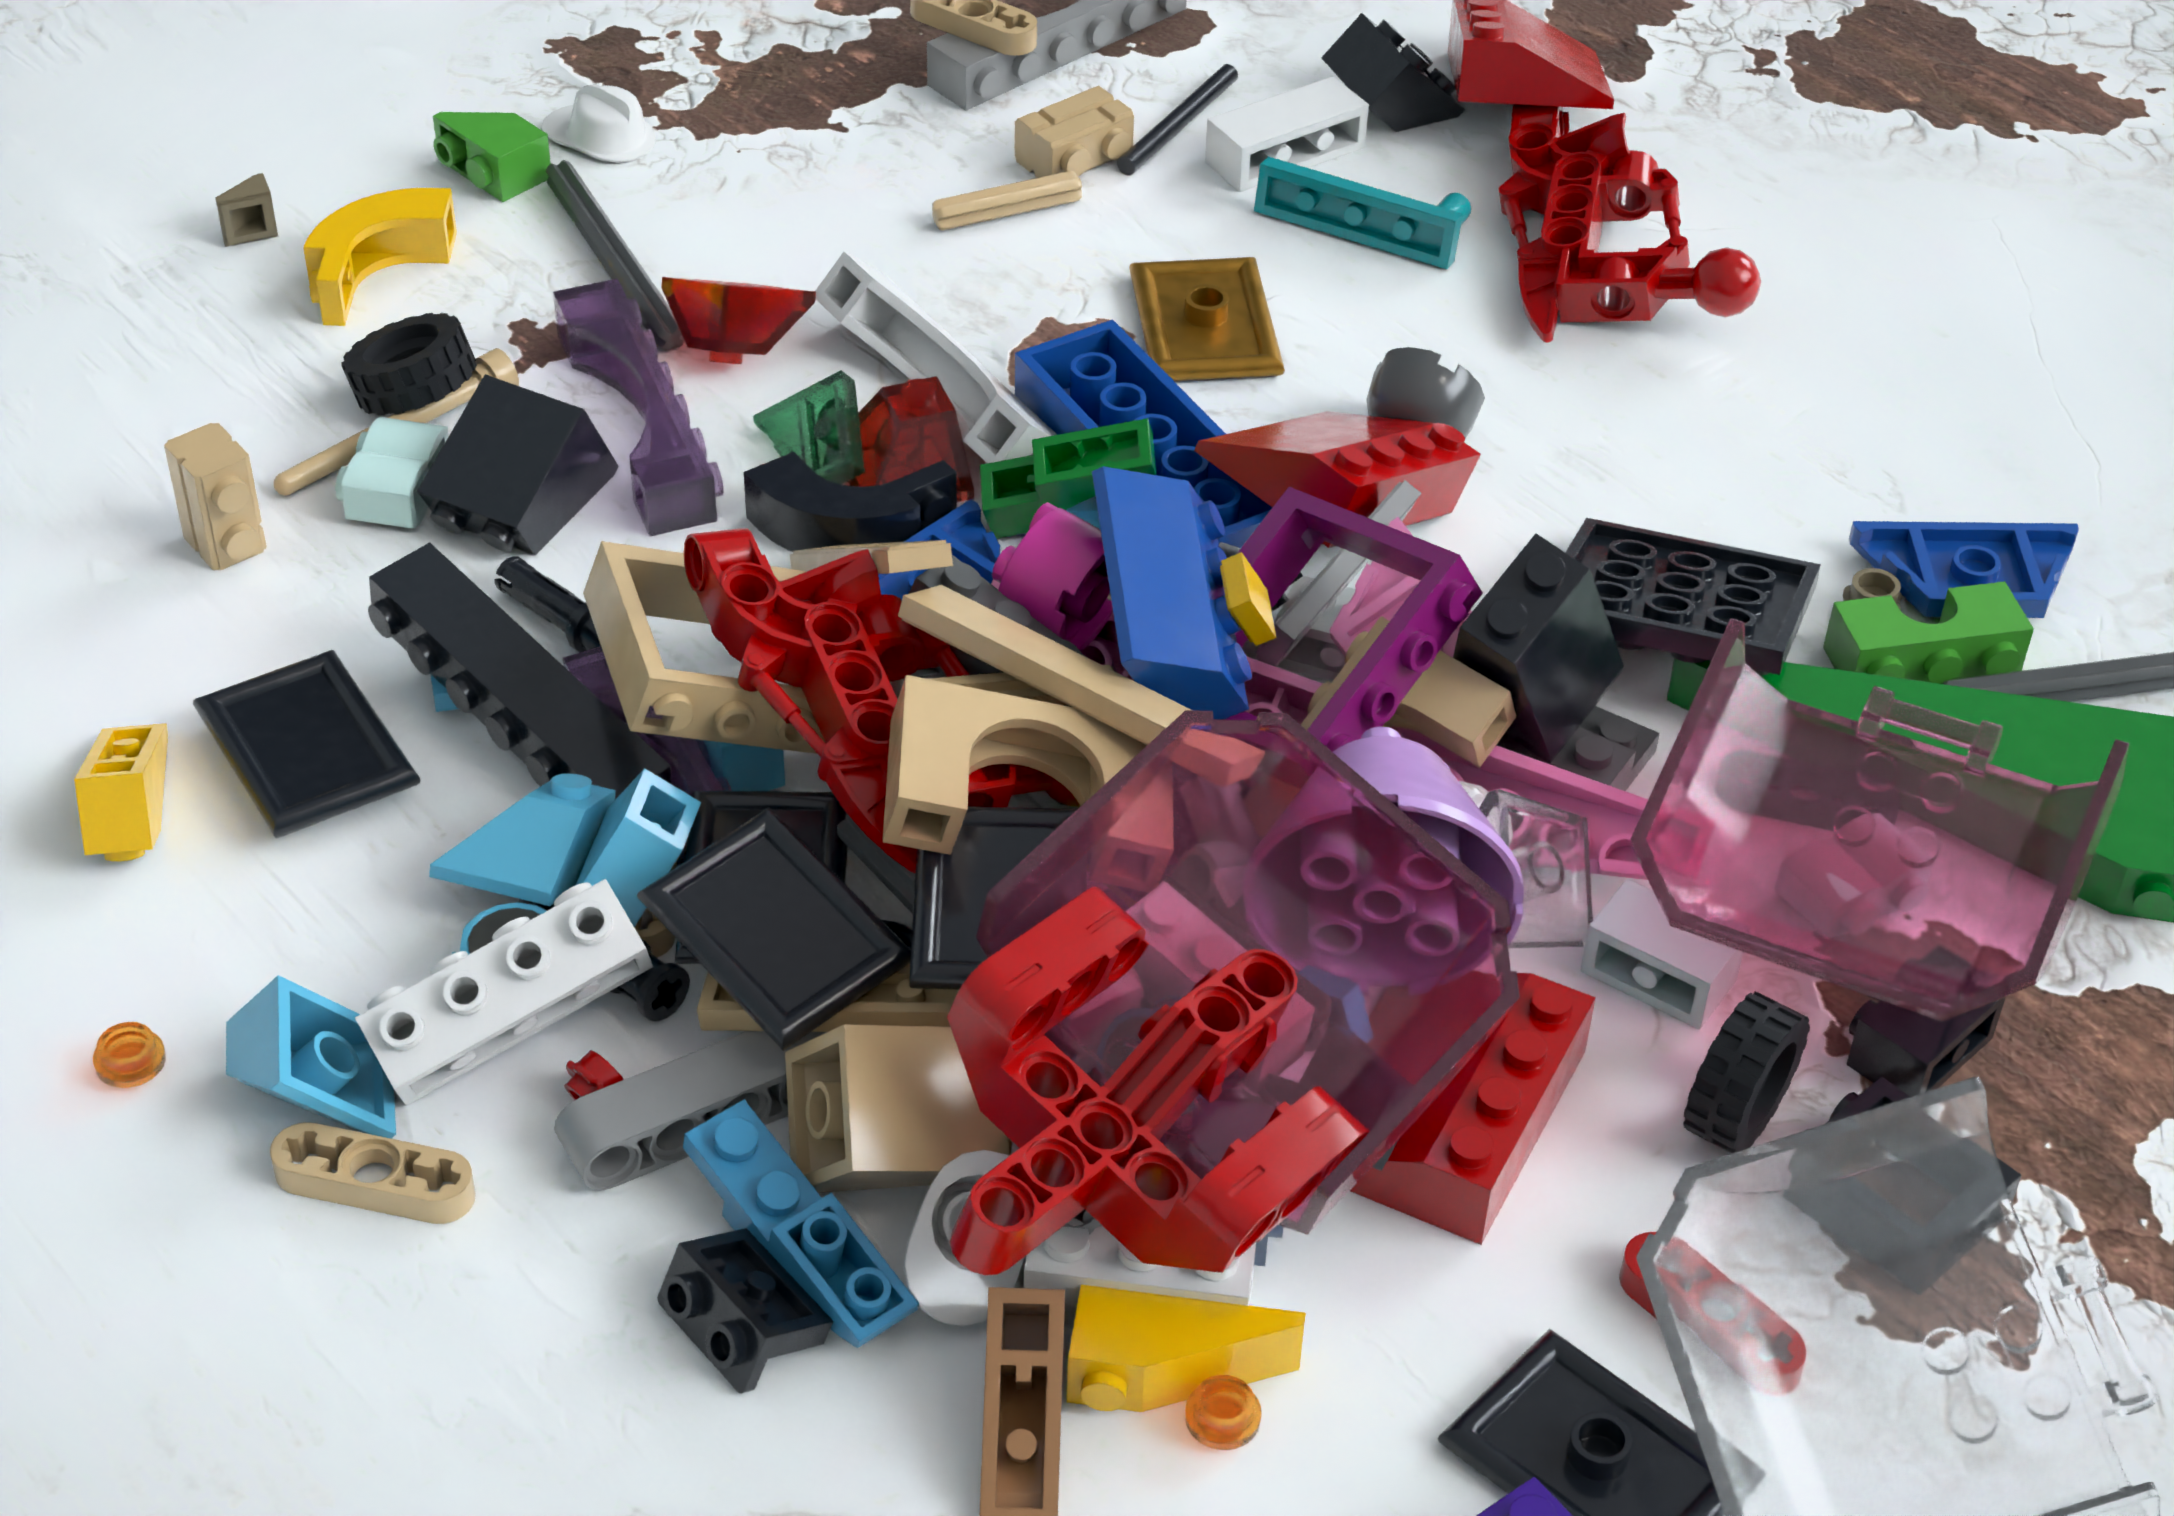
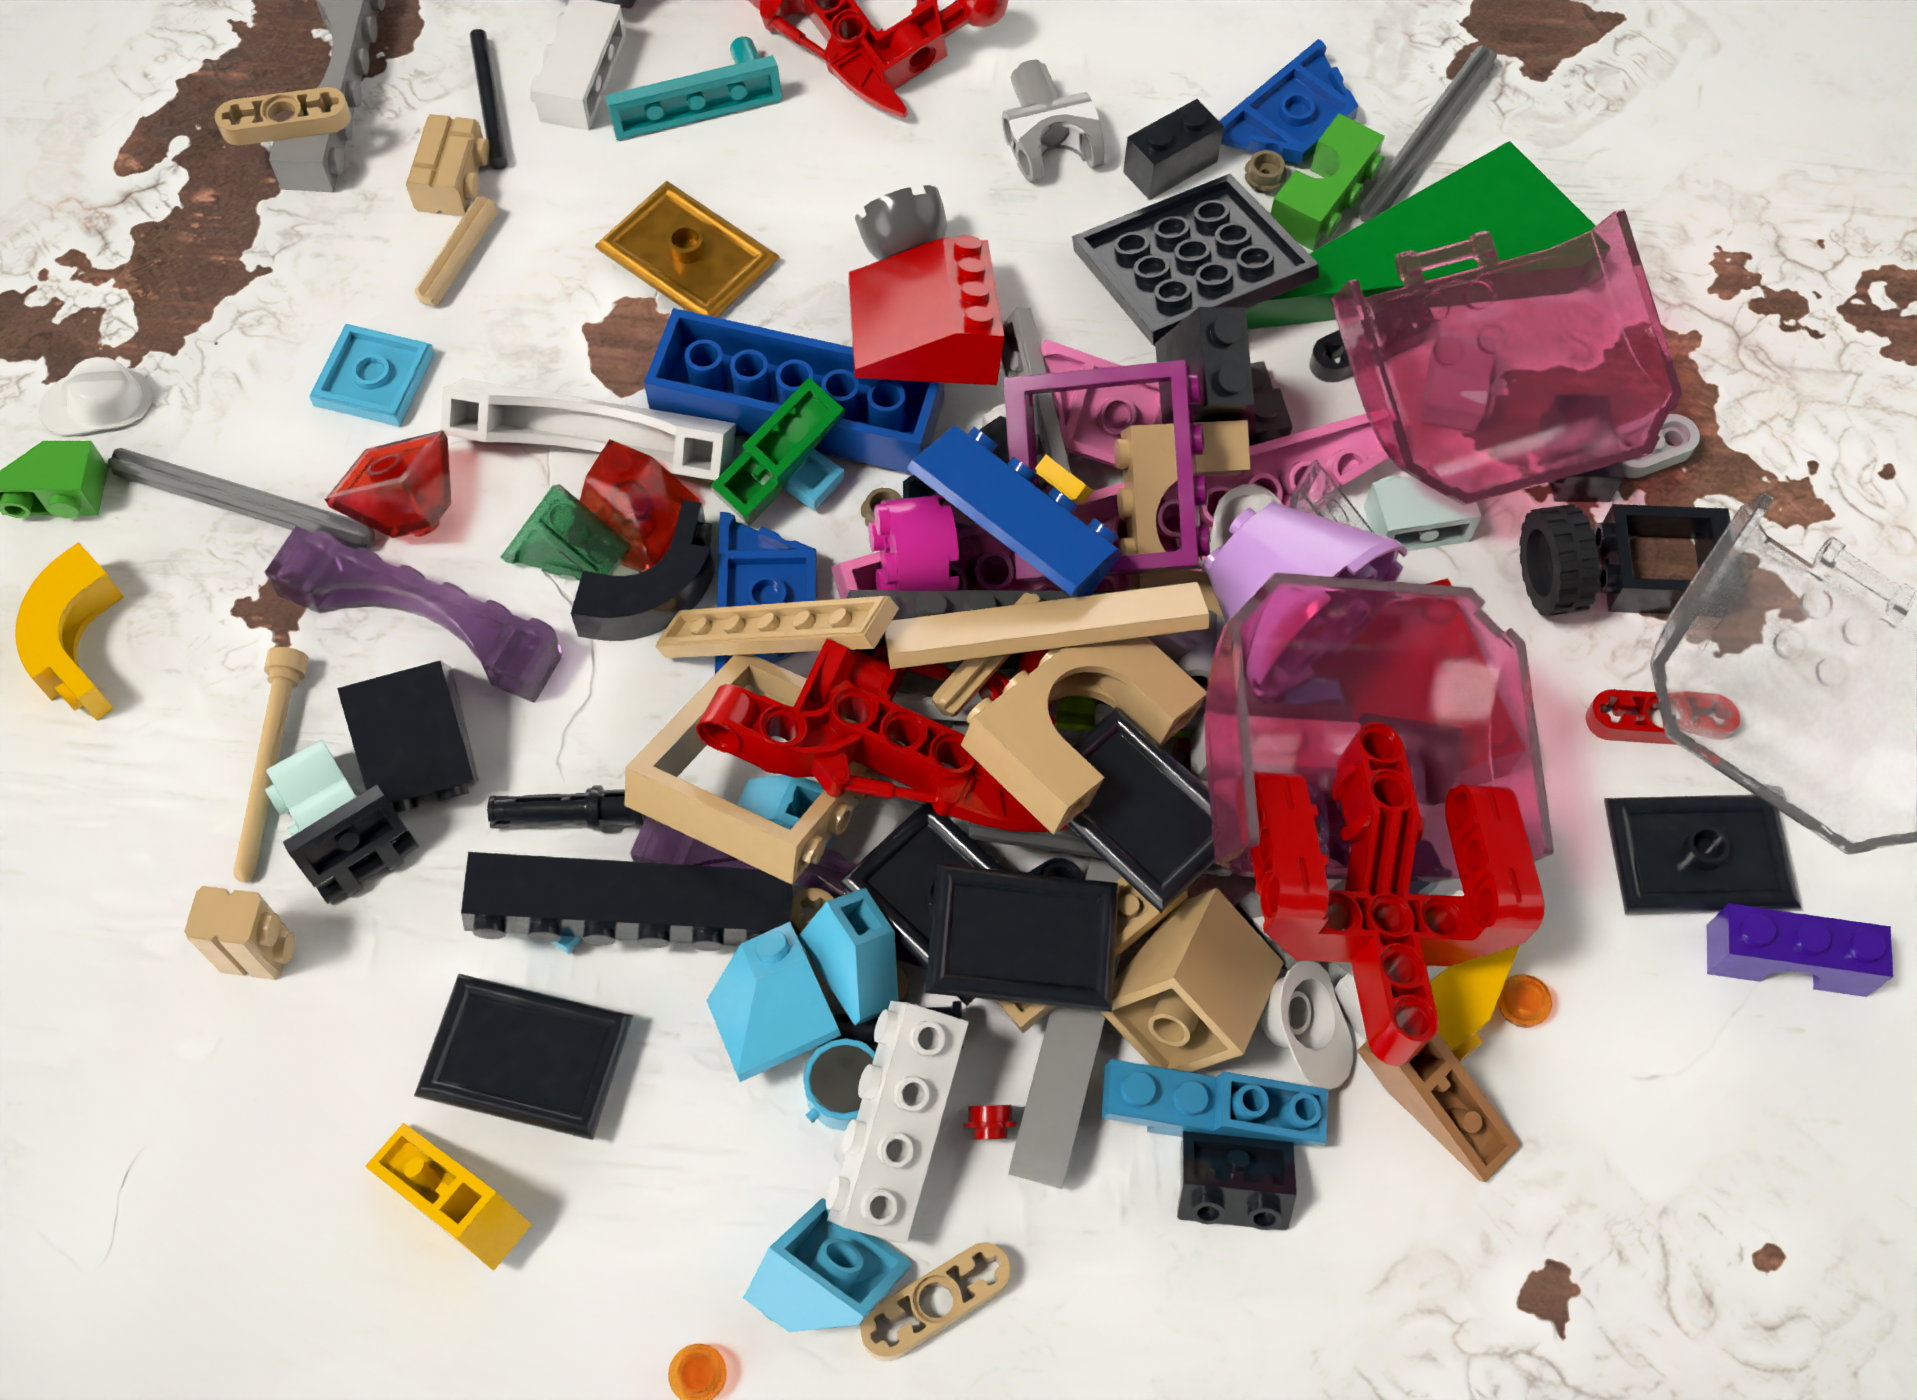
camera: 45 degrees left, 20 degrees up
black tyre [341,313,477,416] -> none
none -> black plate [283,784,419,904]
none -> medium azure tile [309,323,435,427]
none -> light grey connector [1002,59,1105,182]
none -> black brick [1123,99,1224,200]
none -> plate [1617,414,1700,478]

